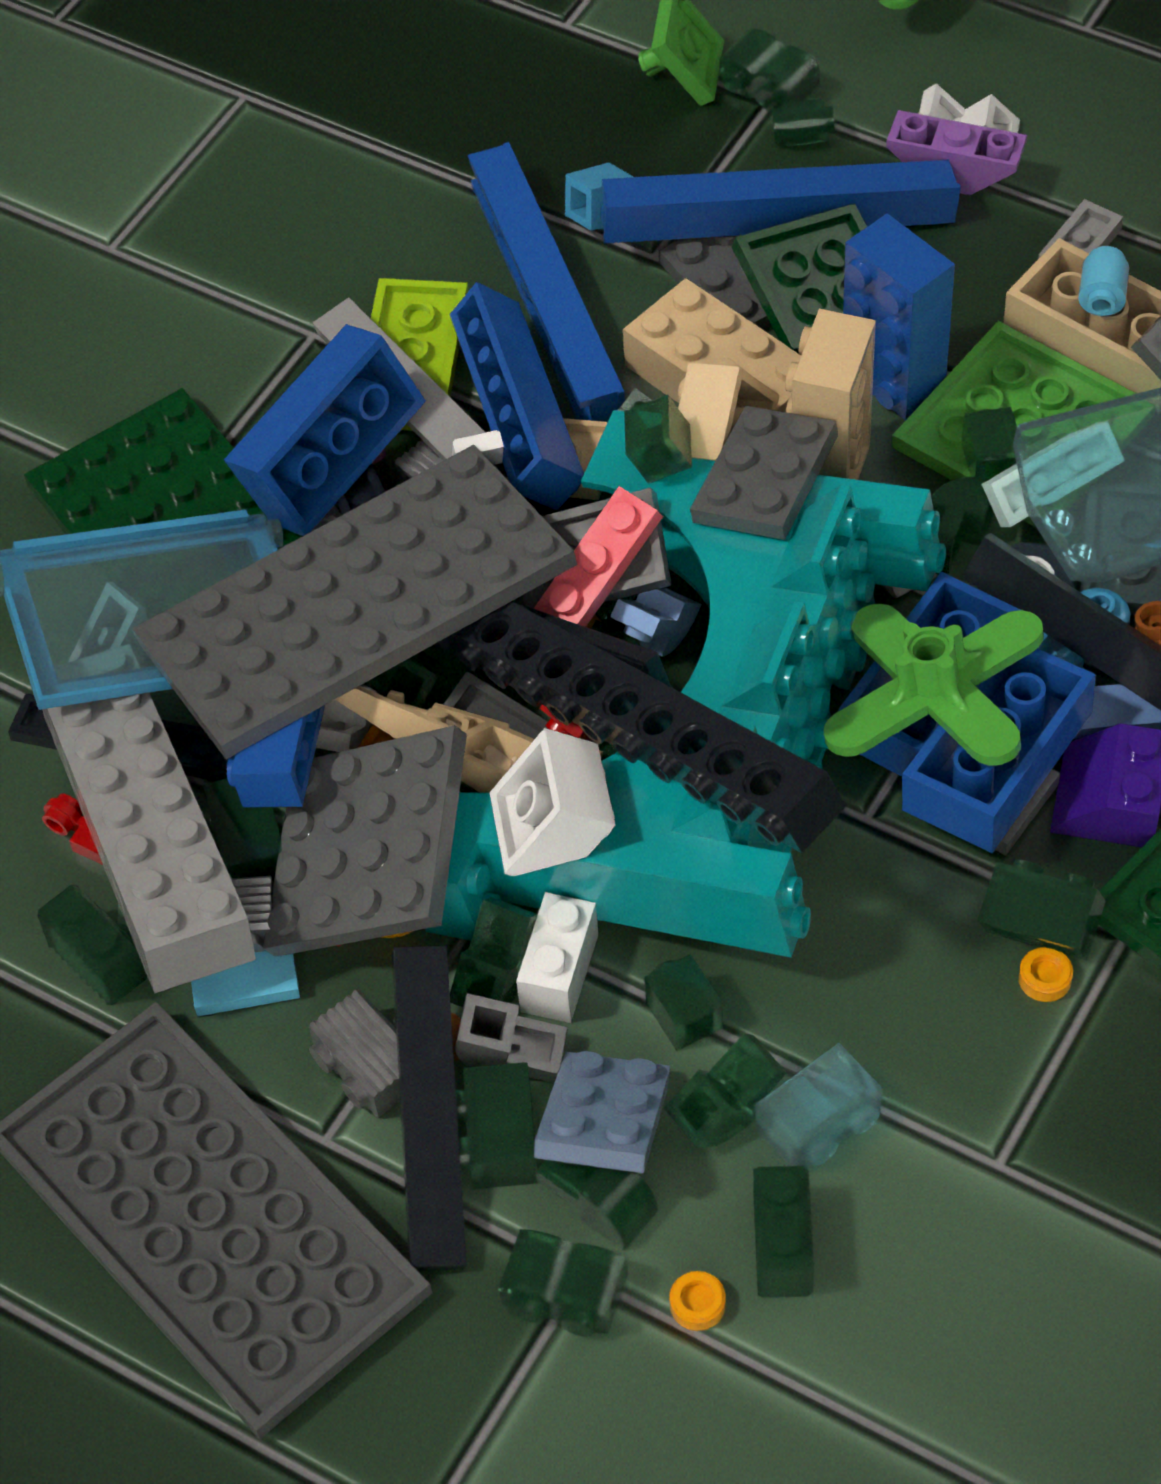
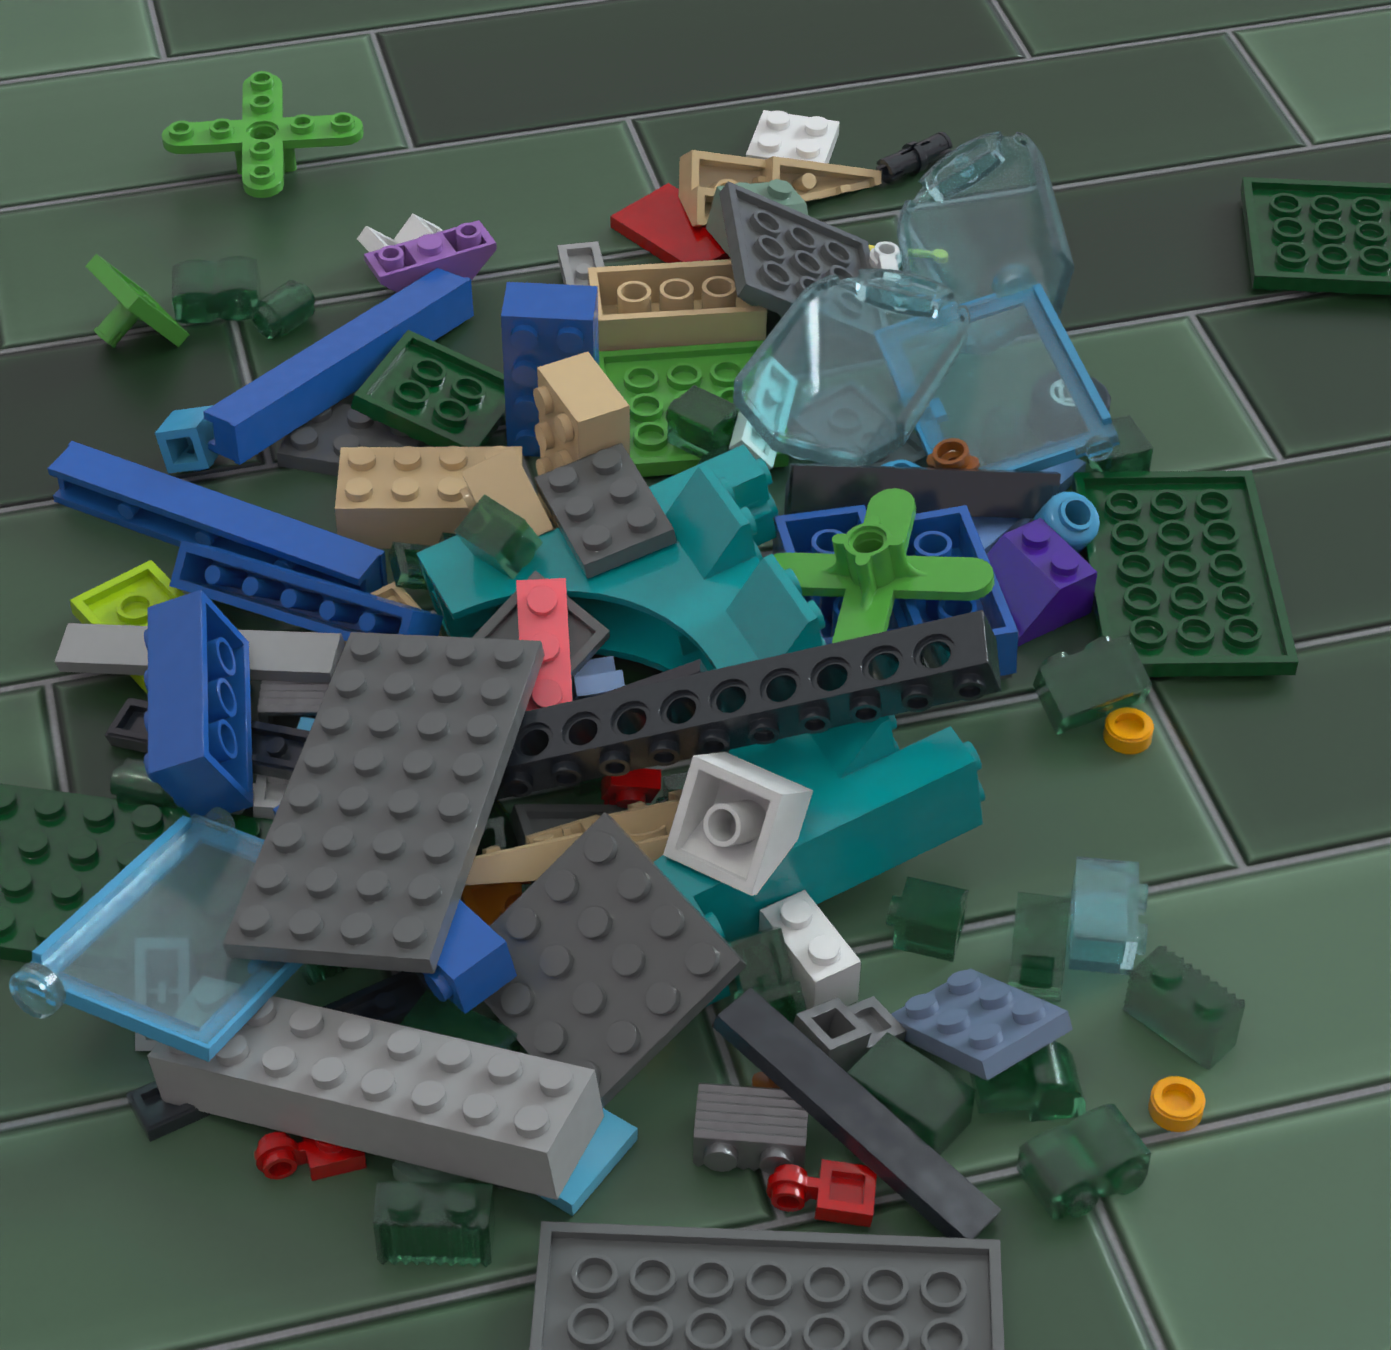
camera: 50 degrees left, 10 degrees down
white tile [452,430,504,465] -> none
medium azure brick [1078,246,1129,316] -> none
none -> red plate [766,1159,877,1227]

